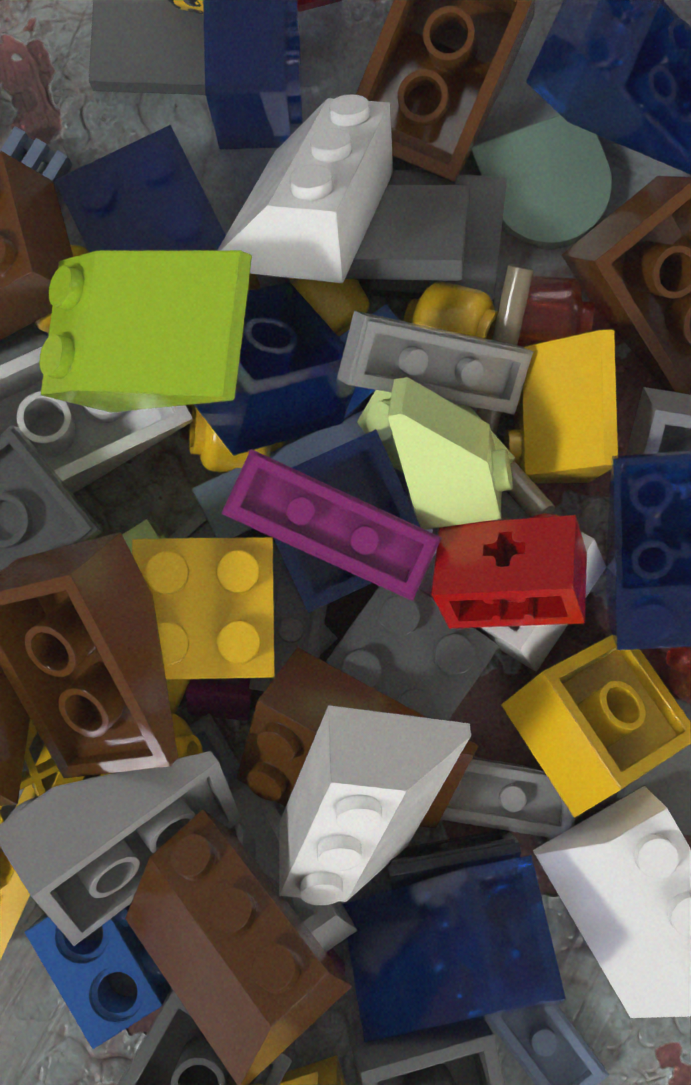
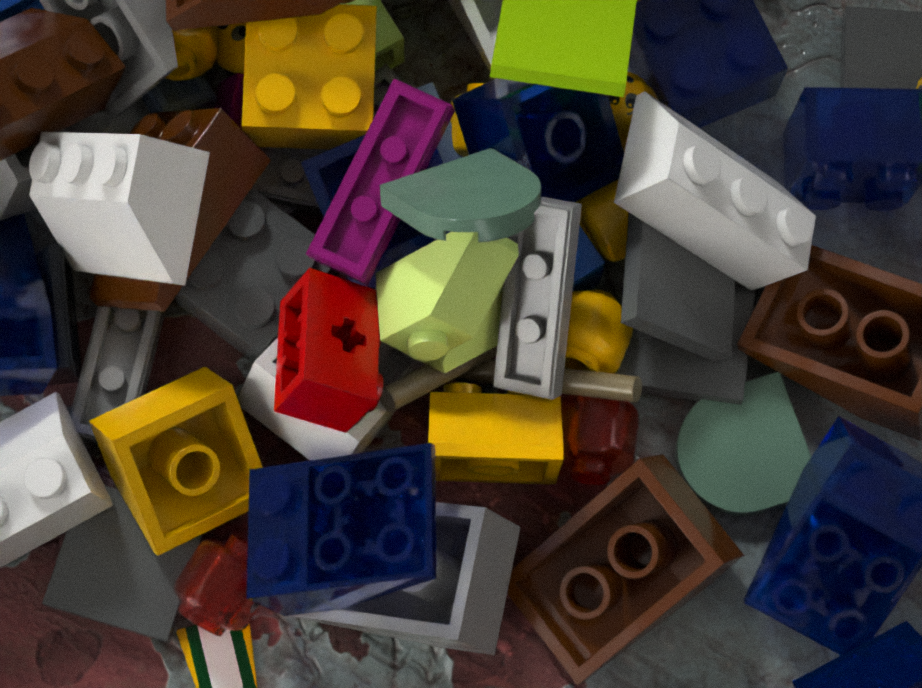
camera: 90 degrees right, 10 degrees down
none -> sand green tile [379,148,542,242]

